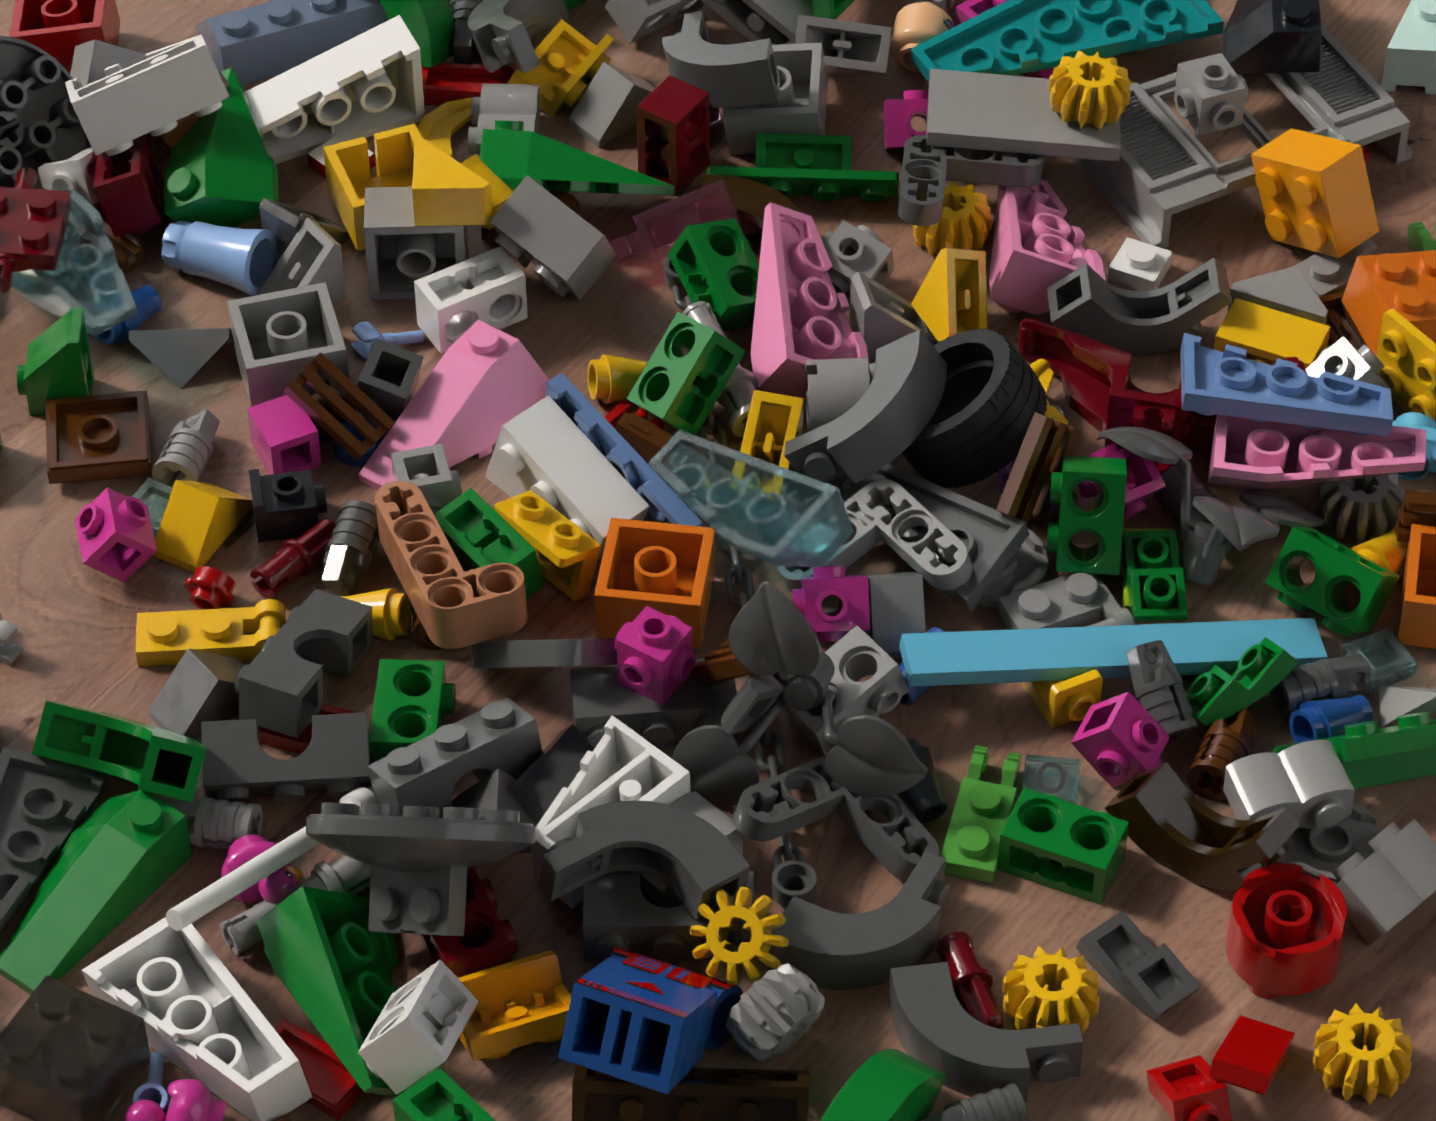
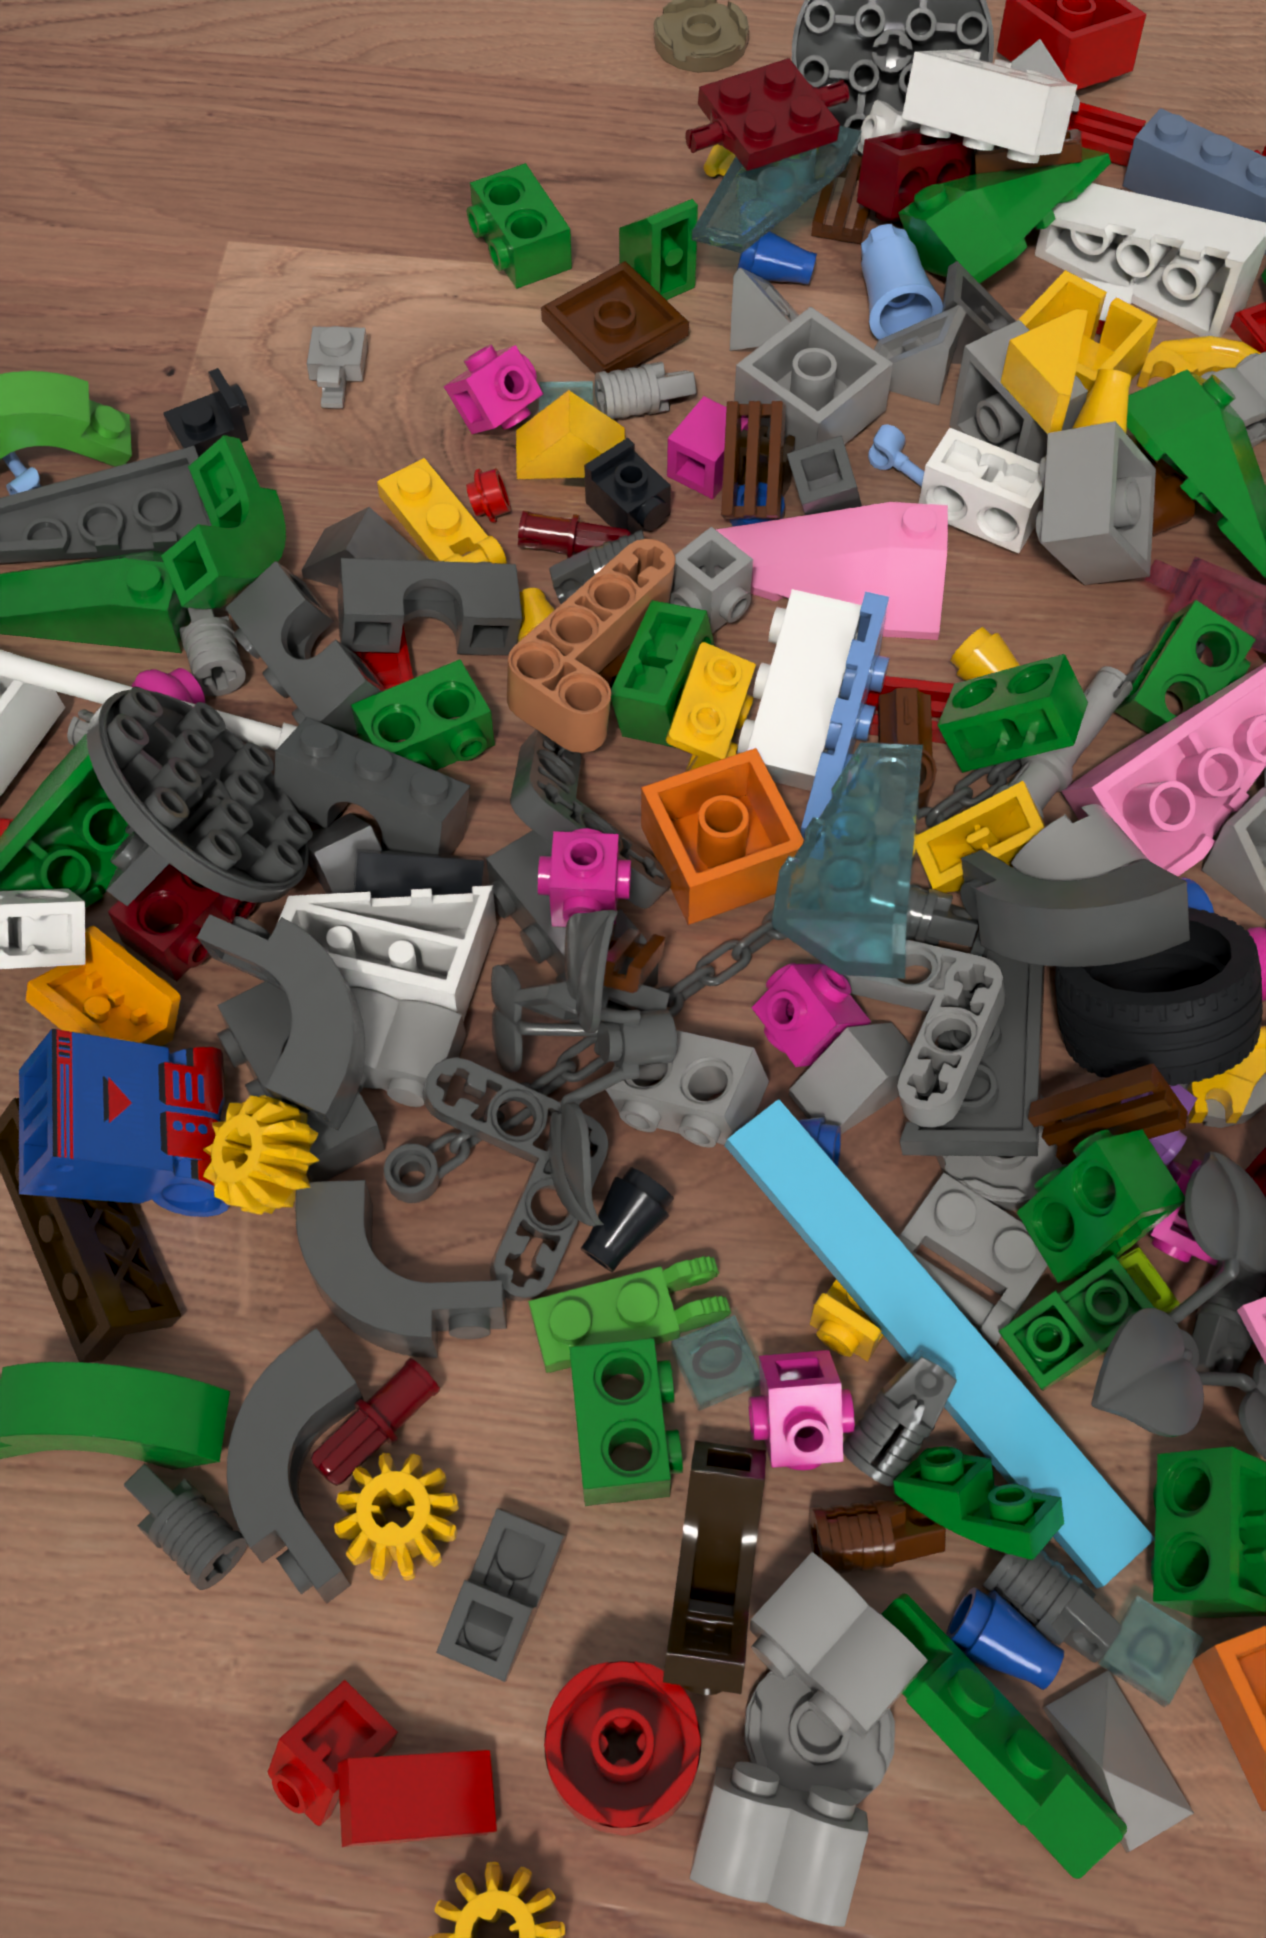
camera: 60 degrees right, 15 degrees up
light grey gear [726,963,825,1062] -> none

